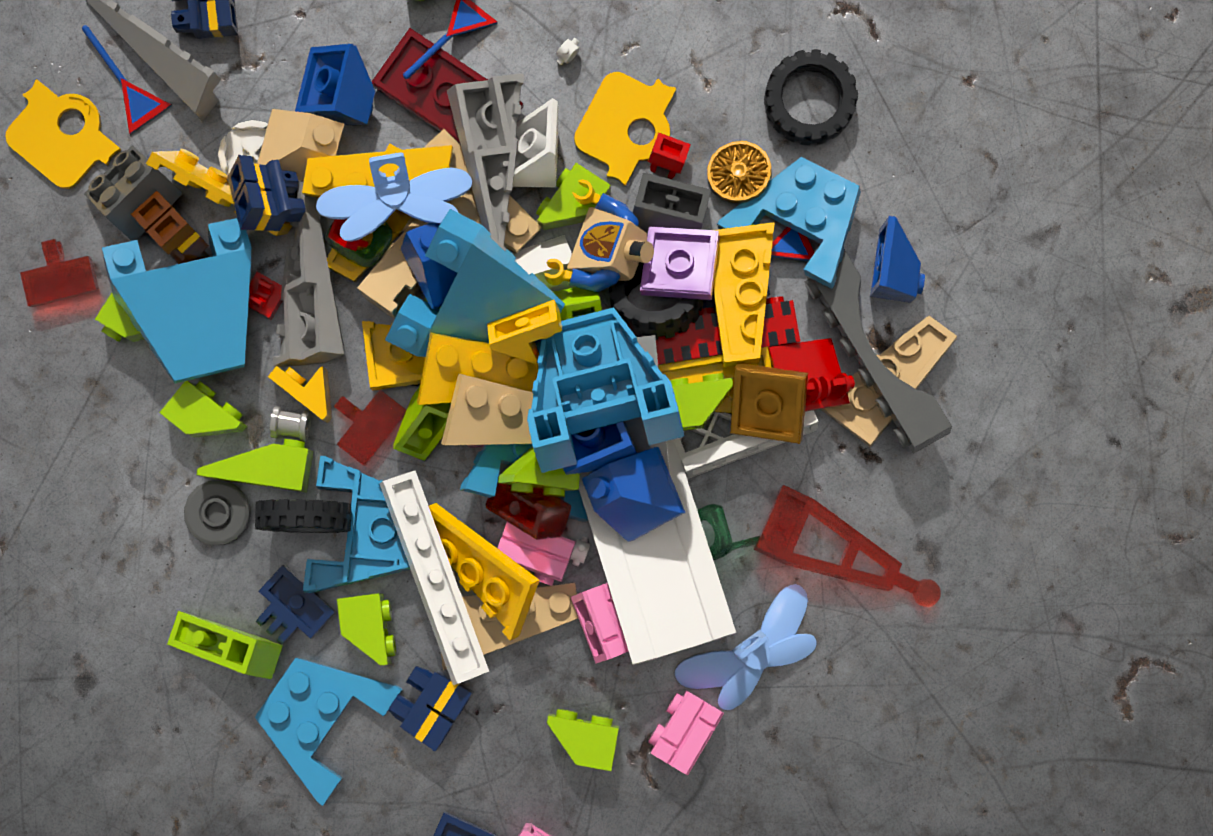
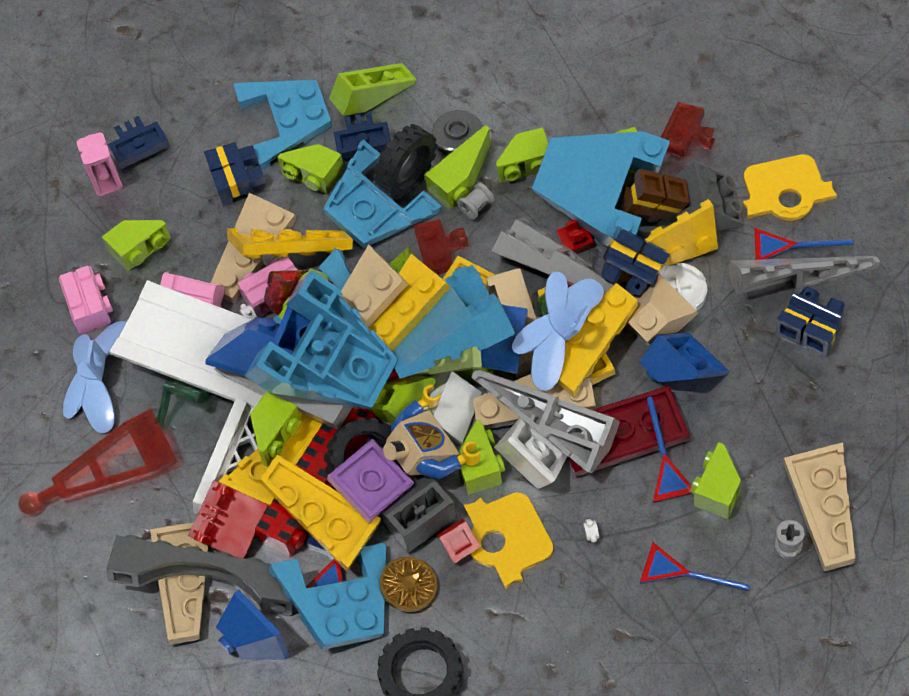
camera: 135 degrees right, 25 degrees down
yellow slope [268,366,332,423] -> none
white plate [379,471,489,685] -> none
yellow slope [487,300,562,364] -> none
pearl gold tile [730,363,808,444] -> none

